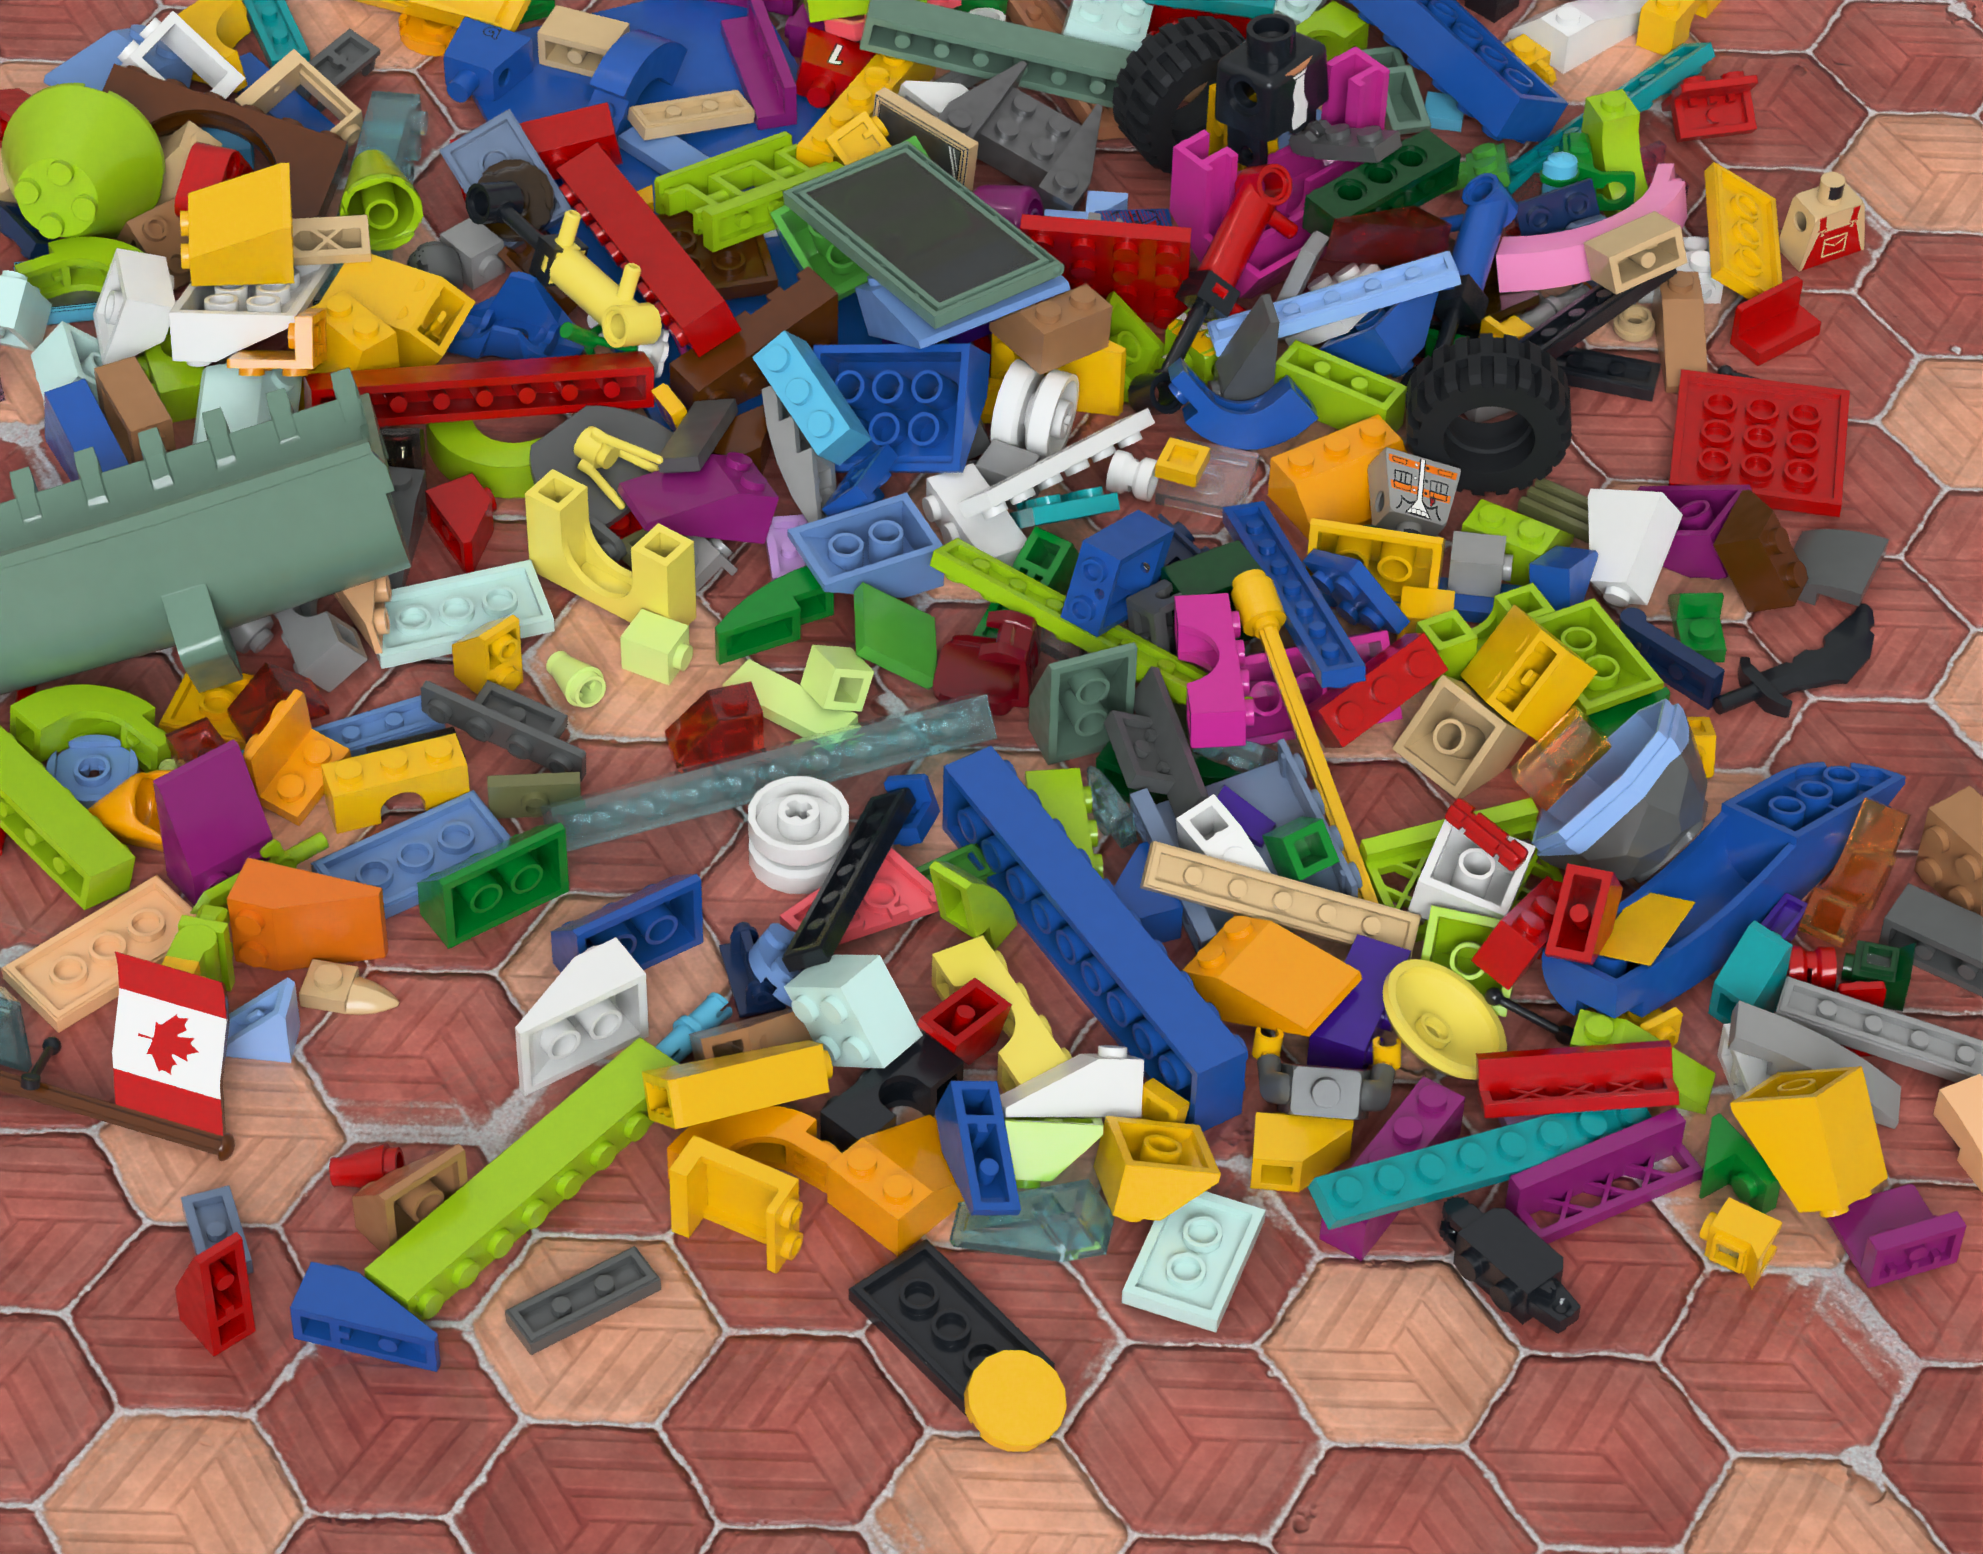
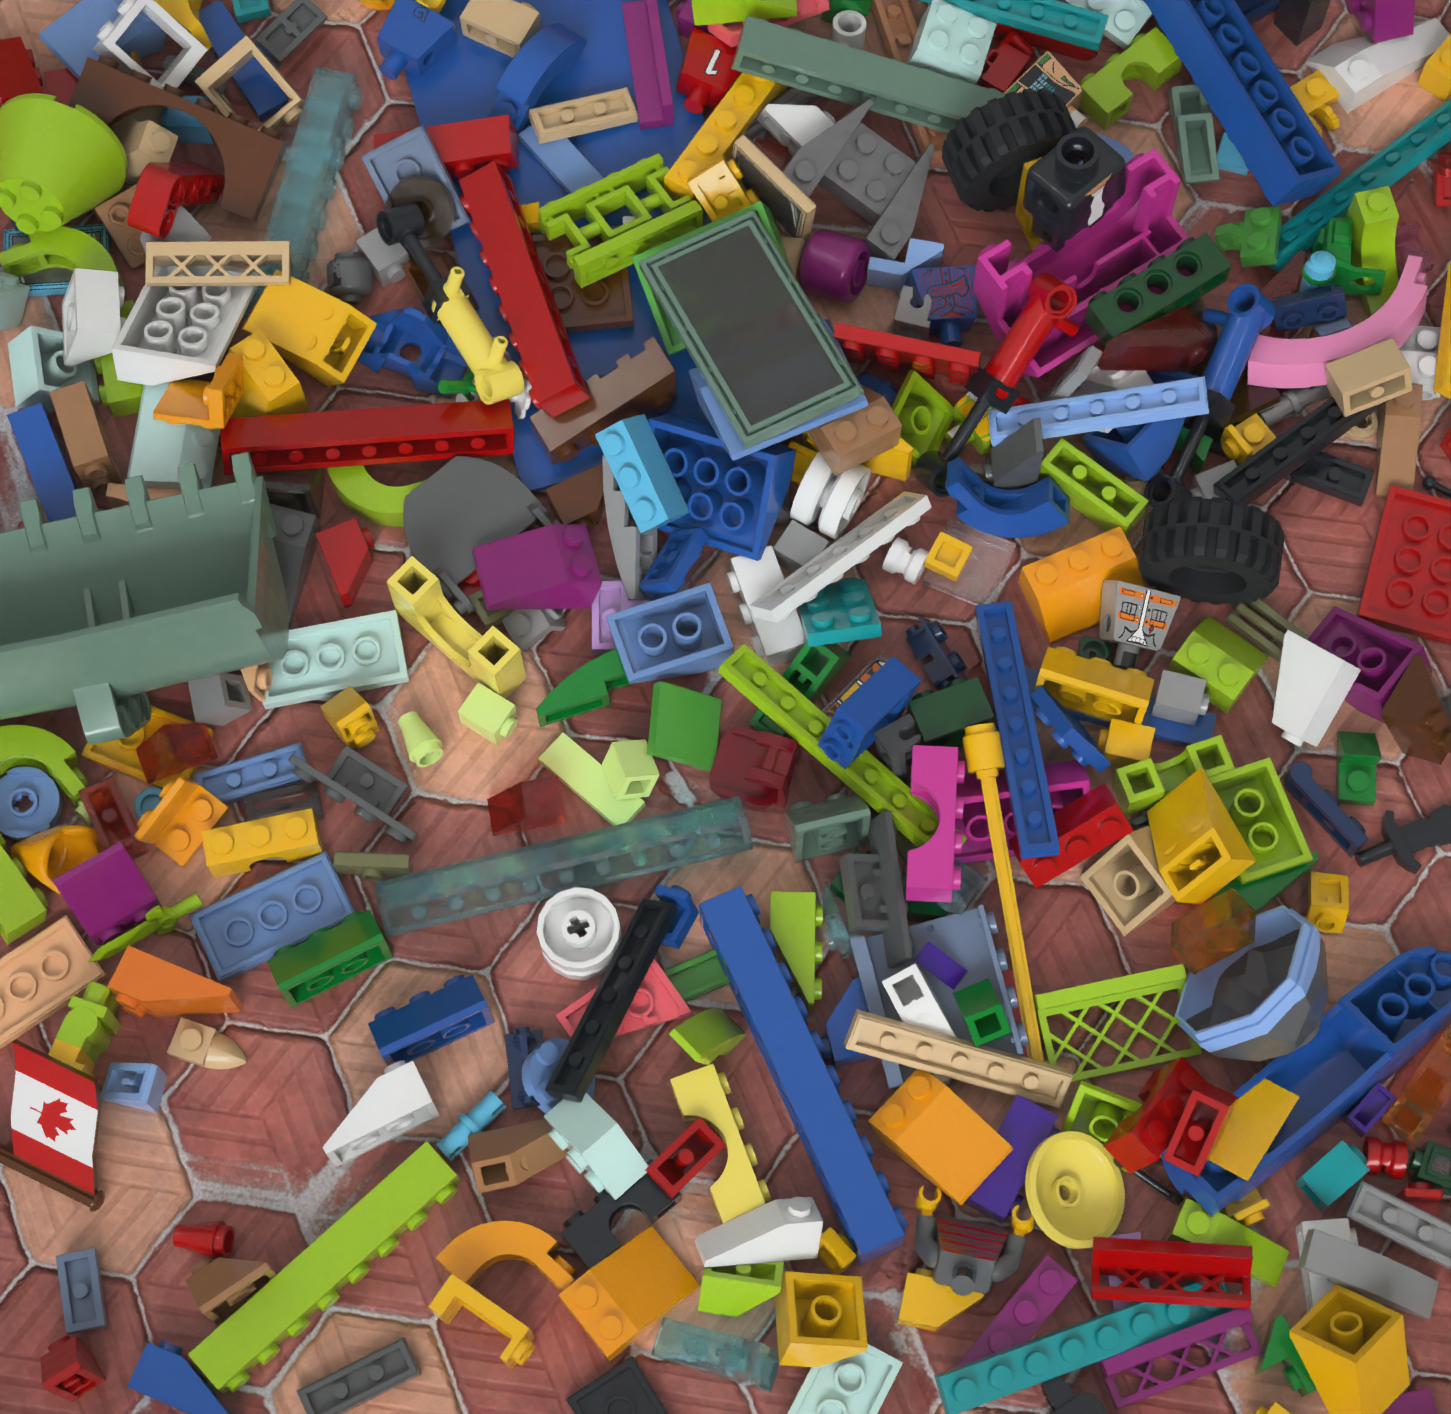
camera: 10 degrees right, 25 degrees up
yellow slope [180,163,294,286] -> none
lime cone [339,149,423,251] -> none
light yellow plant [573,426,663,510] -> none
yellow slope [642,1040,833,1129] -> none
yellow tile [651,383,687,432] -> none
dark grey tile [658,398,738,473] -> none
blue slope [935,1081,1021,1215] -> none
dark grey hinge [1288,119,1402,163] -> none
white brick [1407,819,1536,920] -> none
red axle [1445,798,1529,872] -> none
blue slope [1529,546,1599,611] -> none

